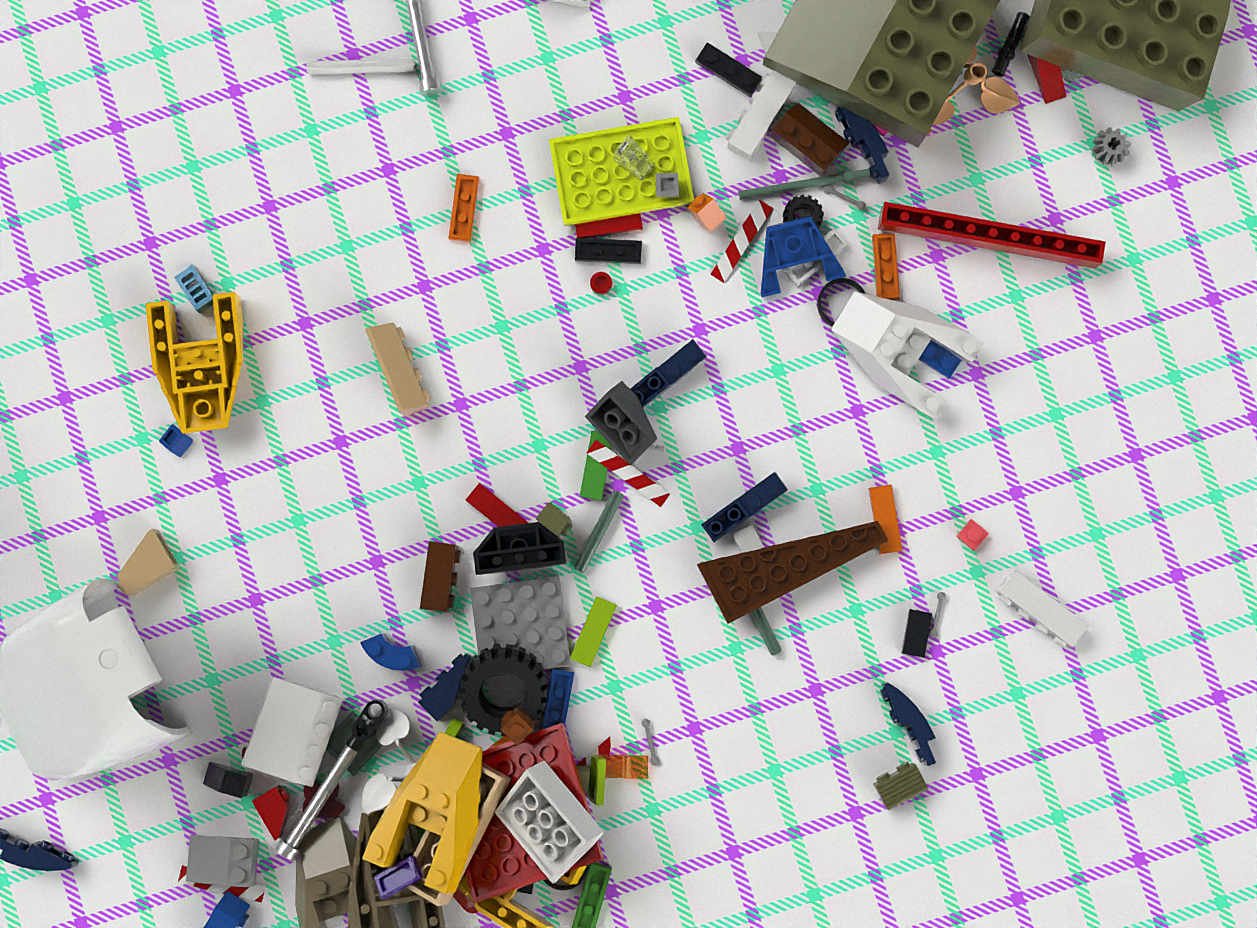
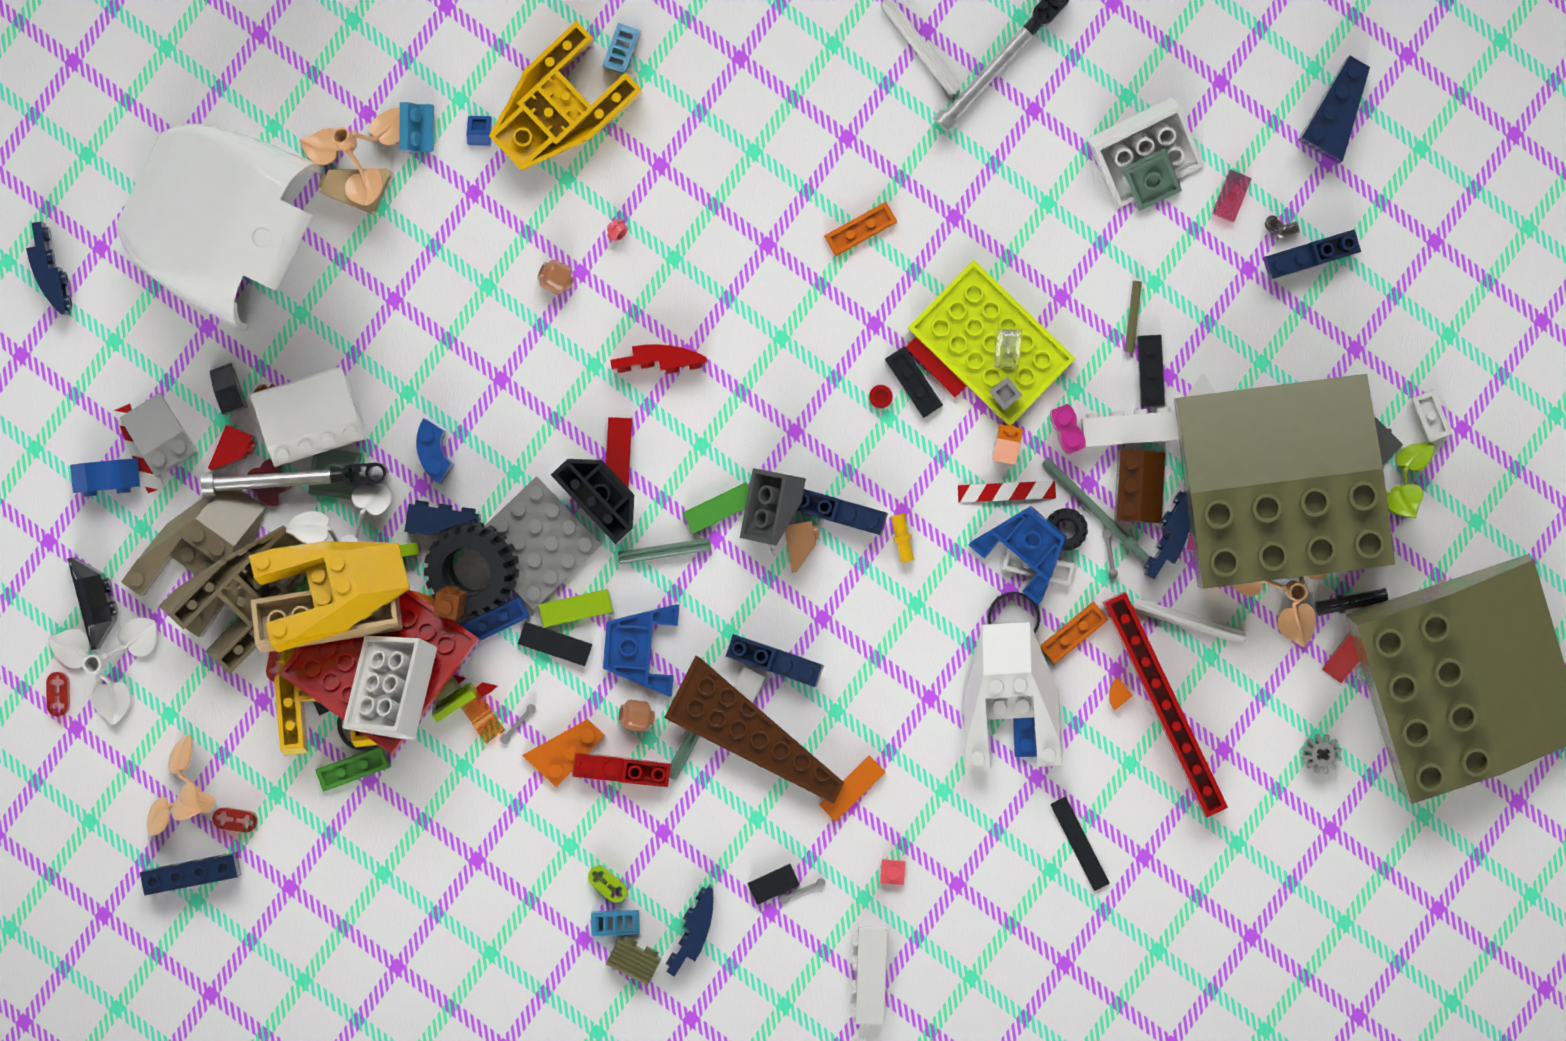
camera: 50 degrees right, 5 degrees up
tan slope [365,323,431,417] -> none
tile [374,856,423,899] -> none
reddish brown brick [420,541,461,612] -> none
olive brick [536,502,573,537] -> none
sticker [586,440,670,507] -> none
none -> light nougat plant [300,107,400,206]
none -> dark azure bracket [399,102,434,153]
none -> black tile [518,621,593,666]
none -> orange wing [522,719,605,787]
none -> nougat head [537,260,574,295]
none -> red slope [572,753,671,787]
none -> lime beam [588,865,628,903]
none -> dark azure slope [591,910,640,936]
none -> blue wing [603,604,680,697]
none -> coral plate [607,220,629,242]
none -> red slope [610,344,708,374]
none -> nougat head [618,700,655,732]
none -> medium nougat slope [785,521,820,573]
none -> yellow pin [890,513,915,563]
none -> dark pink brick [1050,404,1086,455]
none -> black sticker [1050,797,1110,891]
none -> orange tile [1109,677,1133,710]
none -> olive bar [1125,281,1142,352]
none -> white axle [1132,598,1246,644]

